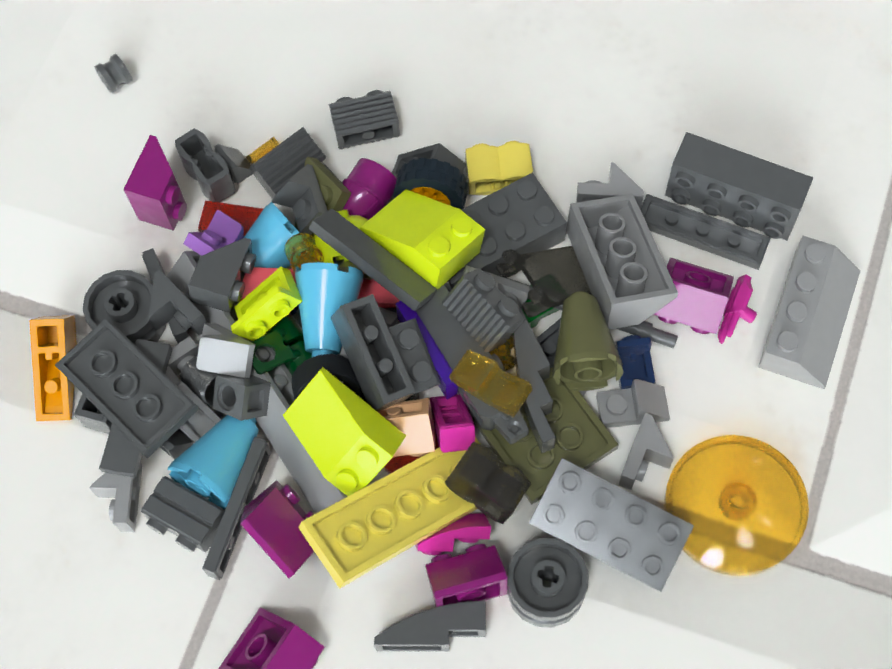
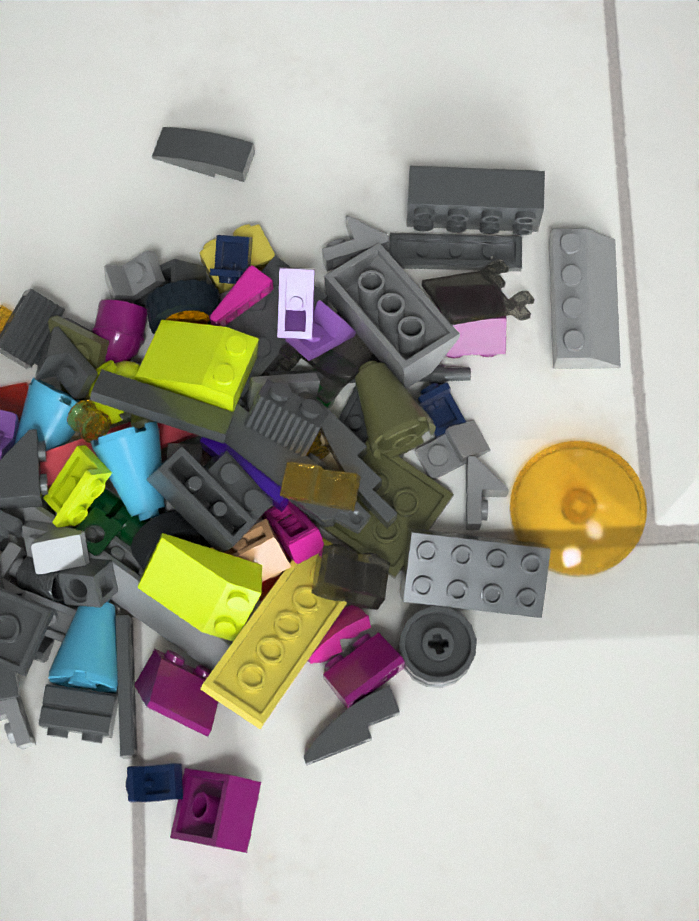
camera: 25 degrees left, 10 degrees up
dark grey brick [329,90,400,150] -> none
dark pink piece [718,274,757,344] -> none
none -> light grey slope [104,251,165,303]
none -> dark blue bracket [125,763,183,803]
none -> dark grey slope [152,127,255,182]
none -> dark blue bracket [210,235,253,284]
none -> dark pink slope [210,265,274,327]
none -> slope [277,267,315,339]
none -> medium lavender slope [285,300,356,361]
none -> clear smoke flag [421,260,535,325]

